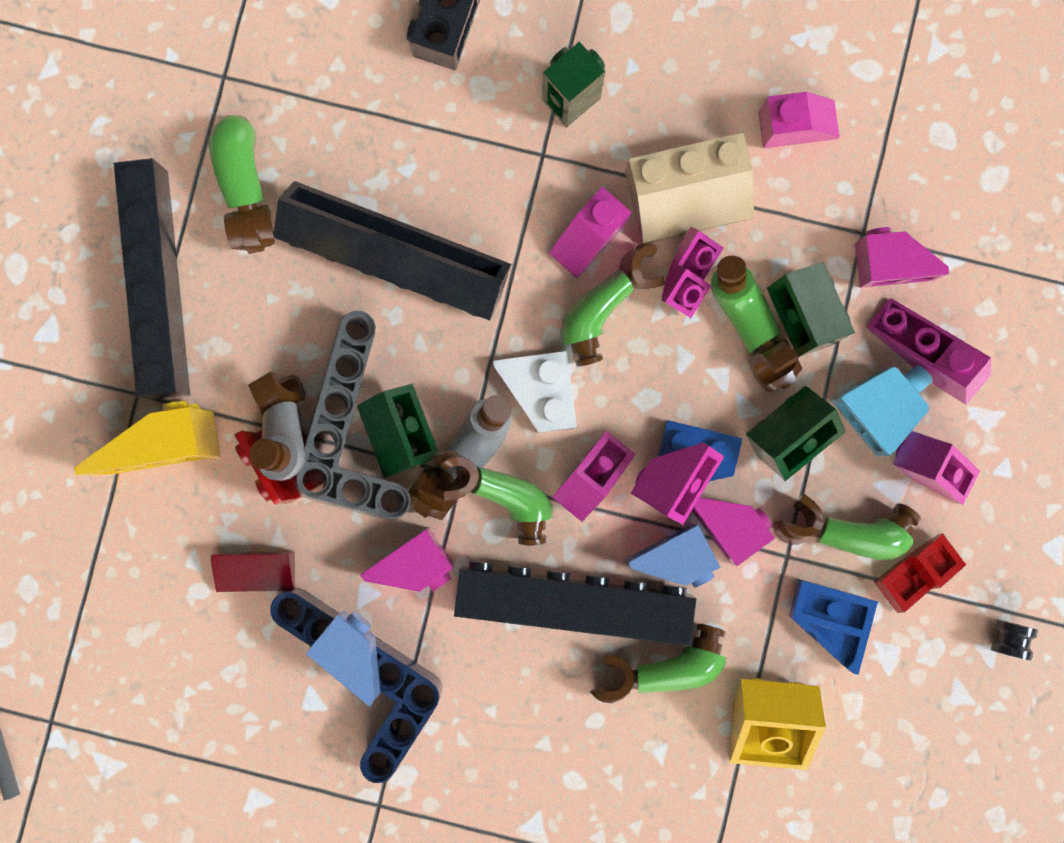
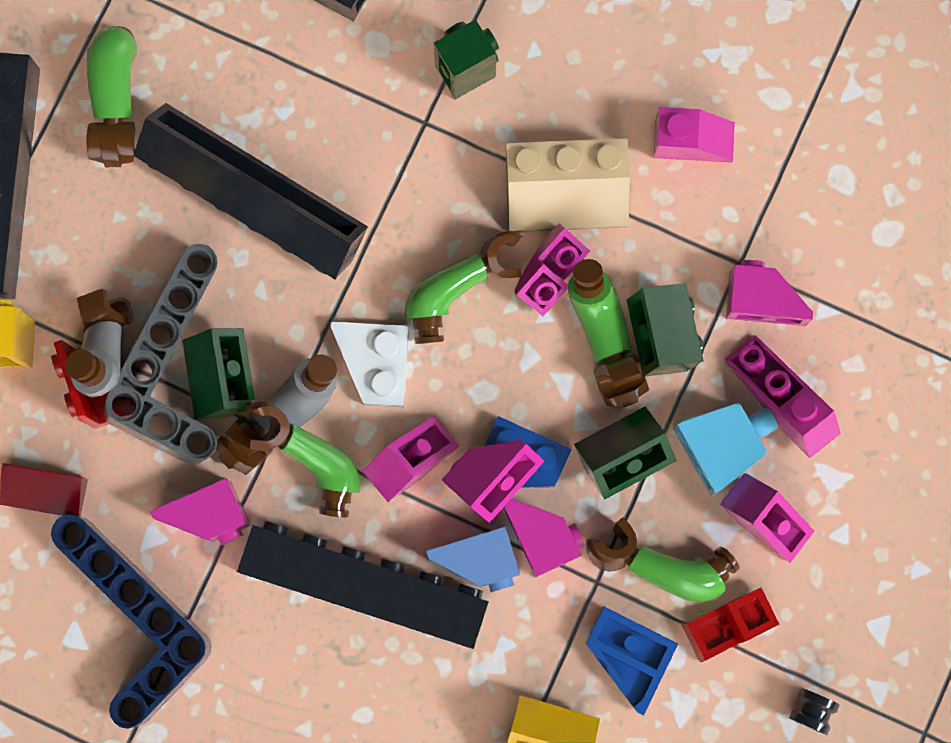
camera: 15 degrees right, 5 degrees down
medium blue slope [306,610,380,707] -> none
dark pink slope [549,187,632,279] -> none
bright green piece [590,624,727,704] -> none

